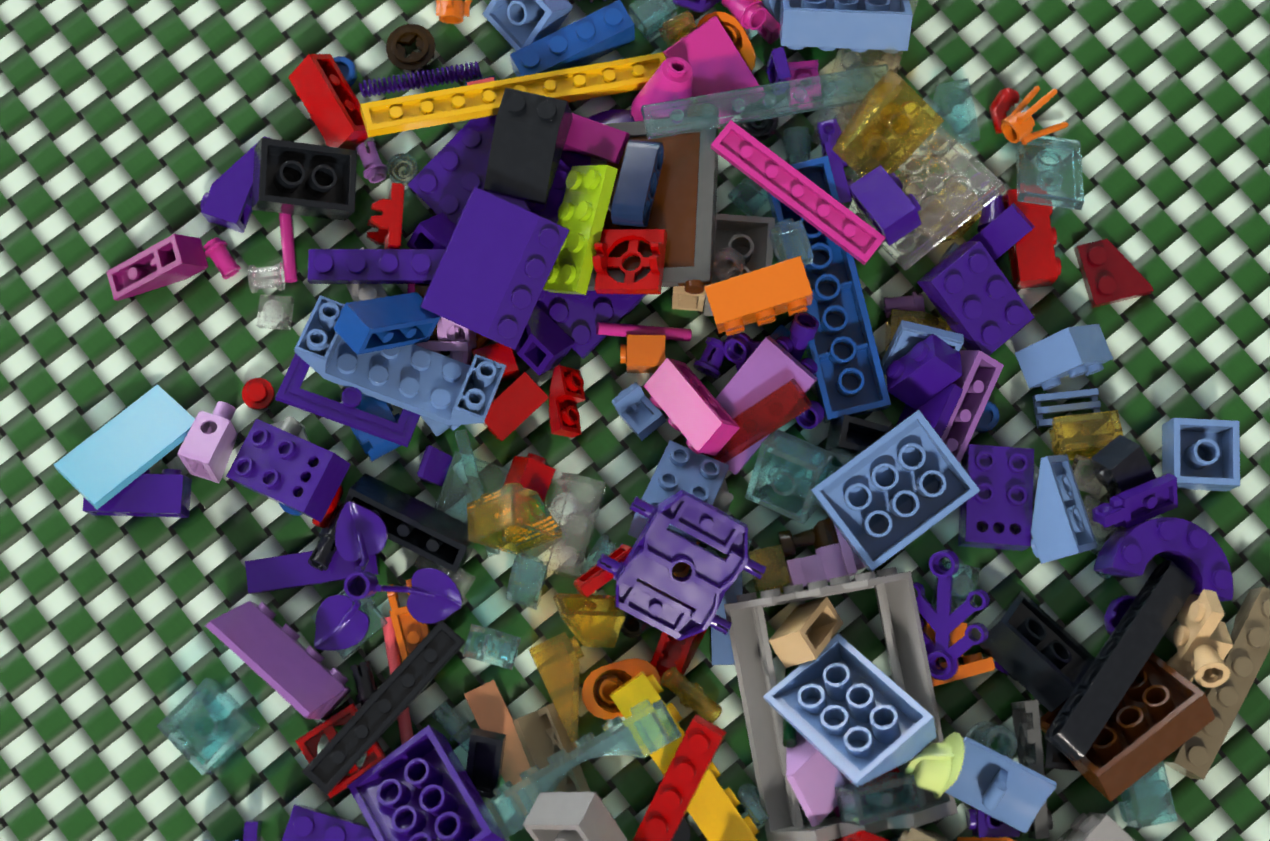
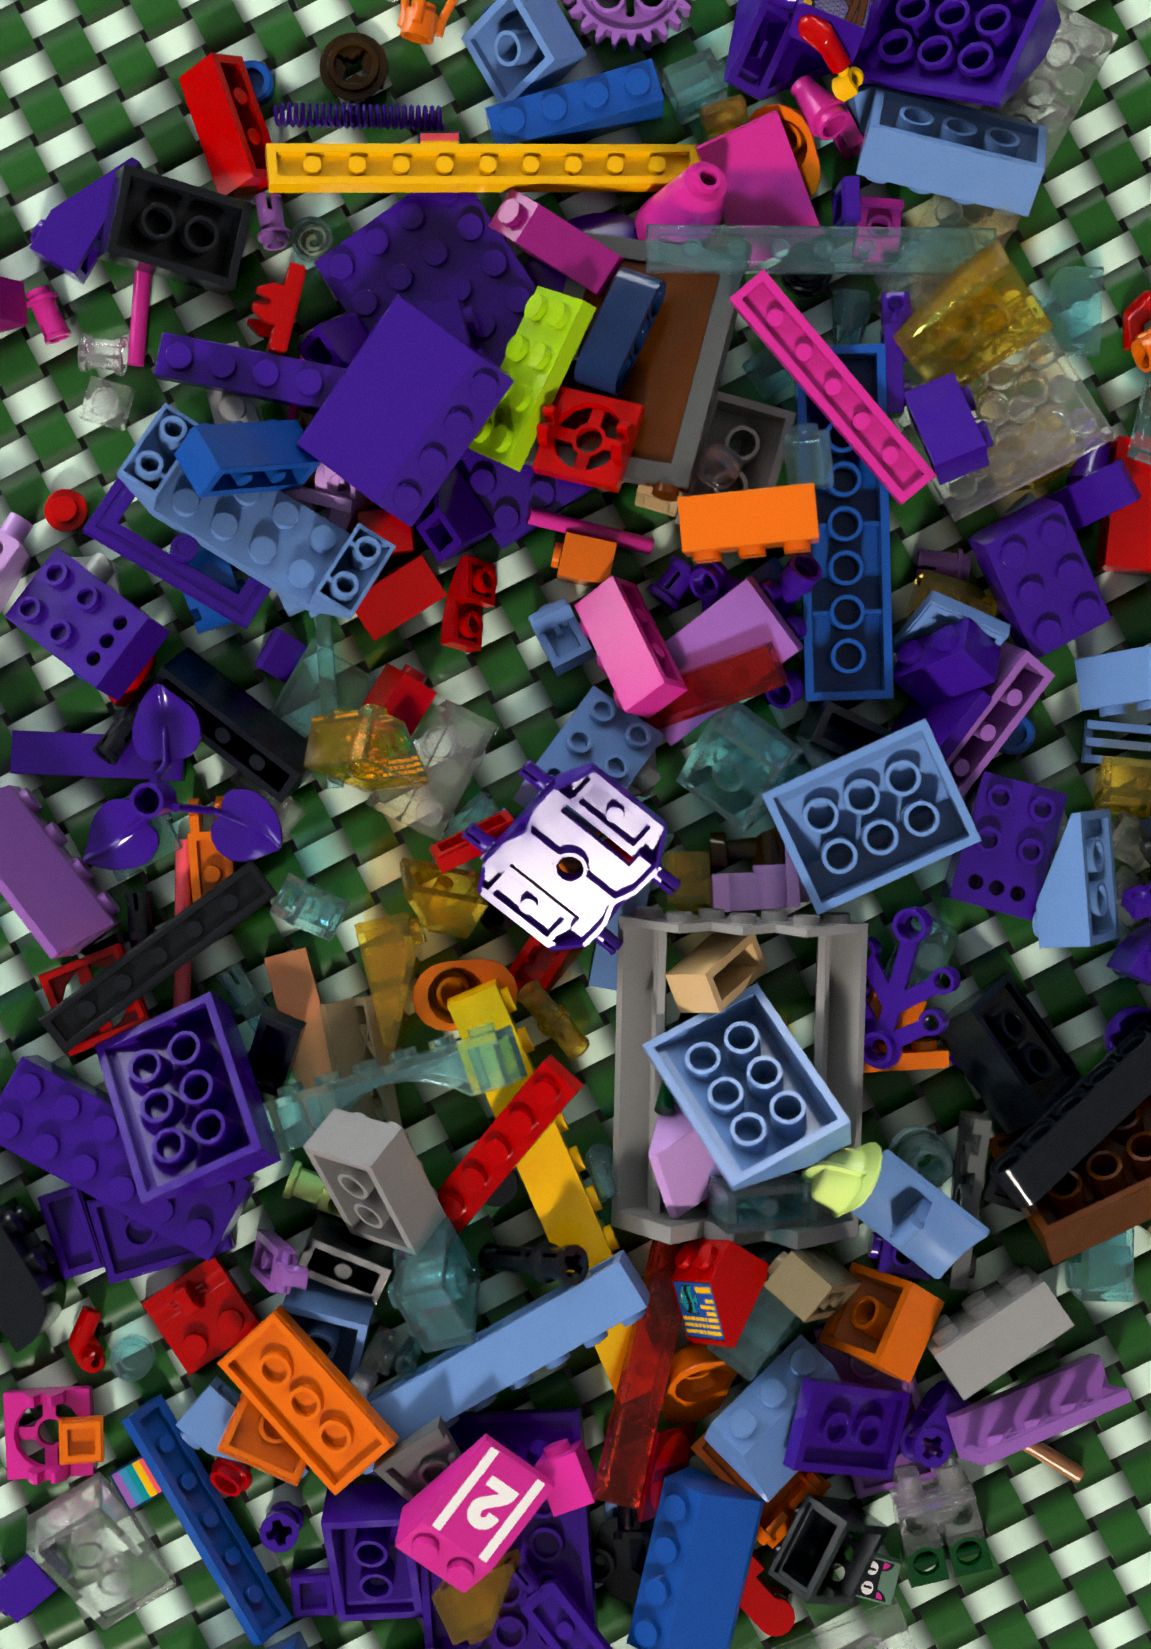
camera: 15 degrees right, 10 degrees up
black slope [484,88,573,205] -> none
clear light blue slope [506,555,548,610] -> none

